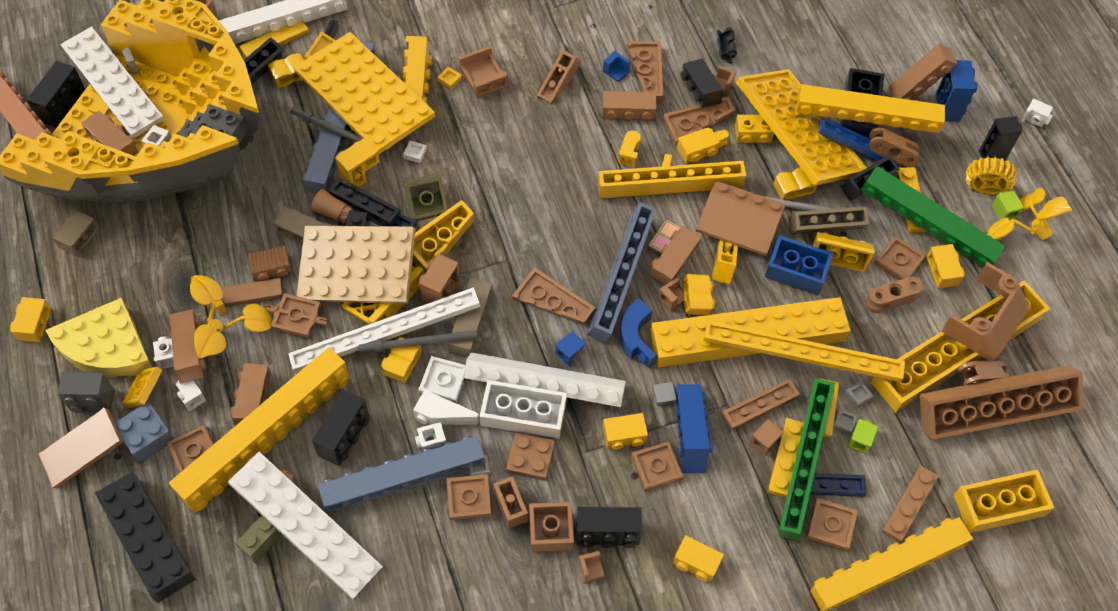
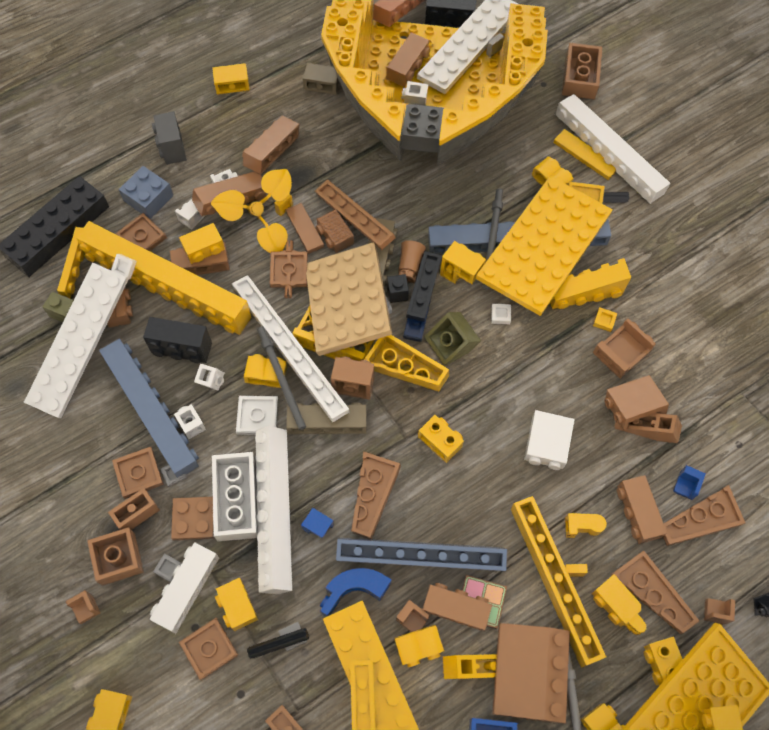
camera: 75 degrees right, 5 degrees up
tile [39,408,123,488] -> none
light yellow brick [46,298,153,378] -> none
yellow tile [122,366,163,409] -> none
black brick [244,37,284,85] -> none
white slope [413,390,479,425] -> none
black brick [576,507,642,548] -> none
blue wedge [676,384,712,473] -> none
black brick [681,59,723,108] -> none
none -> yellow plate [57,227,84,299]
none -> white plate [111,254,137,279]
none -> white brick [150,542,219,634]
none -> light grey tile [153,553,182,582]
none -> yellow brick [179,223,225,264]
none -> white brick [194,364,225,391]
none -> medium nougat brick [242,116,300,174]
none -> black axle [247,628,309,659]
none -> medium nougat plate [315,179,395,250]
none -> yellow brick [418,415,464,463]
none -> white brick [524,410,574,470]
none -> medium nougat panel [604,375,669,430]

